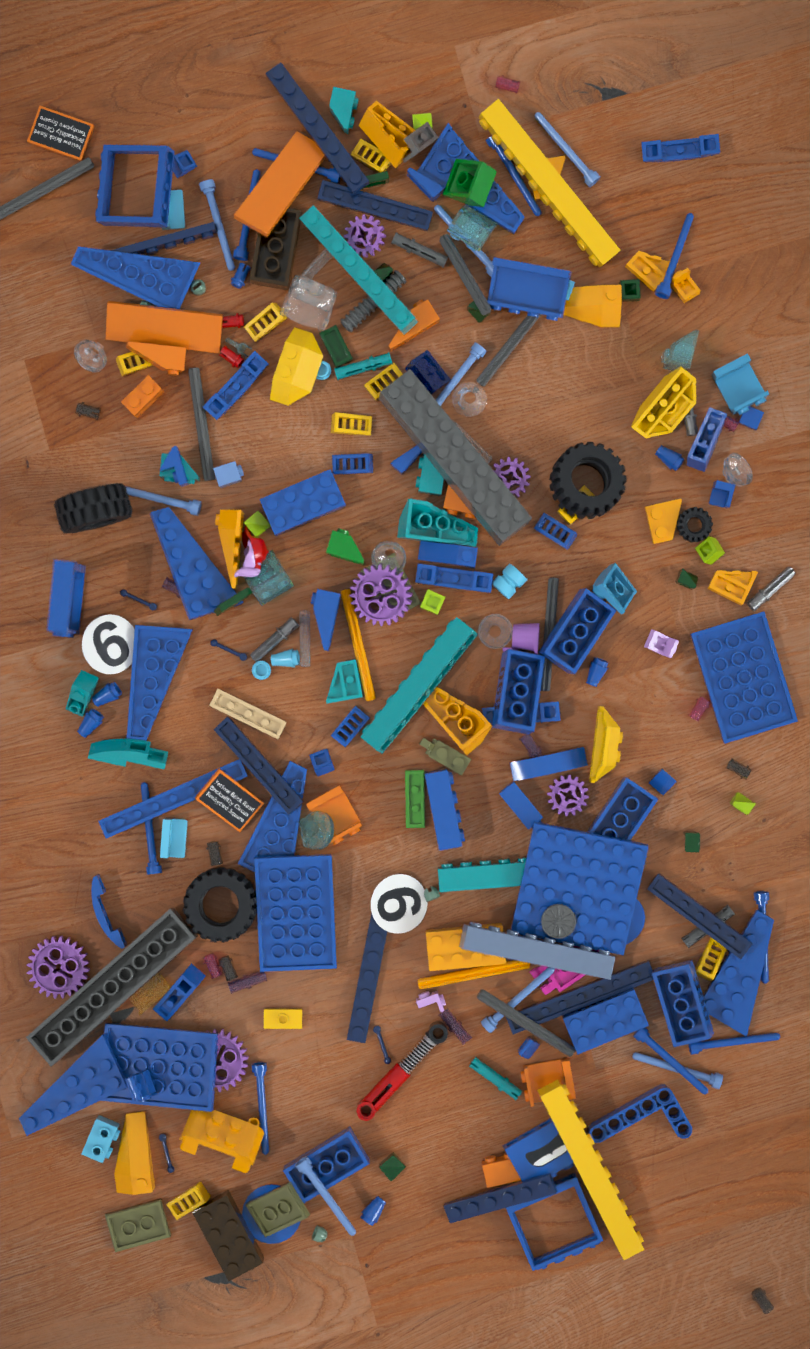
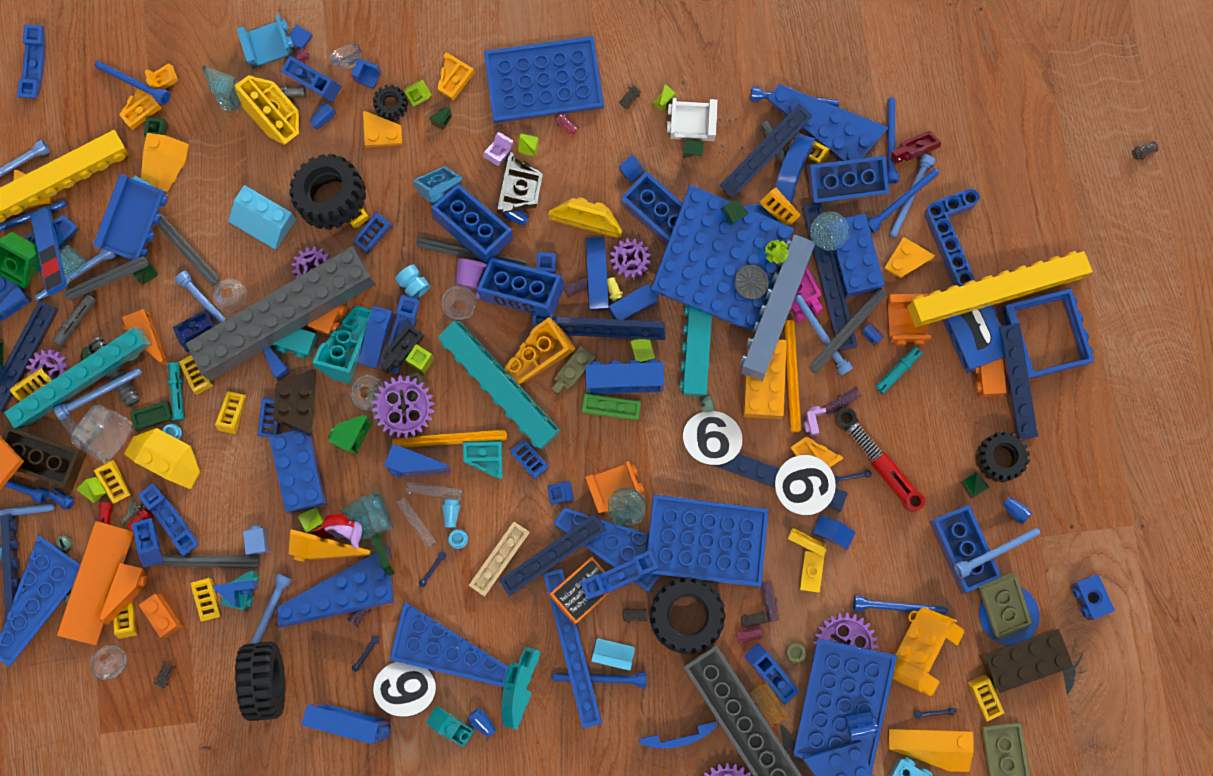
camera: 80 degrees left, 10 degrees down
blue cone [92,682,122,707] -> none
flat silver axle [250,617,299,662] -> none
sand green hinge [312,1225,328,1242] -> none
flat silver axle [746,566,795,612] -> none
none -> yellow slope [10,368,52,402]
none -> blue tile [30,205,67,296]
none -> medium blue piece [53,368,141,420]
none -> lime slope [76,477,106,503]
none -> blue brick [132,518,163,567]
none -> yellow slope [191,578,221,622]
none -> medium azure slope [228,185,296,250]
none -> dark brown wing [273,369,317,437]
none -> black hinge [380,325,424,374]
none -> clear axle [396,497,436,548]
none -> wing [497,152,543,214]
none -> lime slope [518,133,539,157]
none -> dark blue plate [552,317,666,340]
none -> blue slope [580,550,659,600]
none -> light yellow pin [607,277,623,303]
none -> lime panel [630,339,655,363]
none -> white panel [667,98,718,141]
none -> dark green slope [720,200,749,225]
none -> light orange slope [759,188,801,226]
none -> lime gear [765,240,789,264]
none -> blue slope [772,134,816,206]
none -> white sticker [775,455,835,515]
none -> olive tile [786,643,806,663]
none -> yellow tile [788,528,827,556]
none -> light orange wing [790,437,843,468]
none -> clear light blue tile [810,212,850,251]
none -> blue slope [812,515,856,550]
none -> light orange wing [883,237,935,279]
none -> dark red hinge [890,131,941,164]
none -> black tyre [976,431,1030,482]
none -> blue brick [1072,574,1115,620]

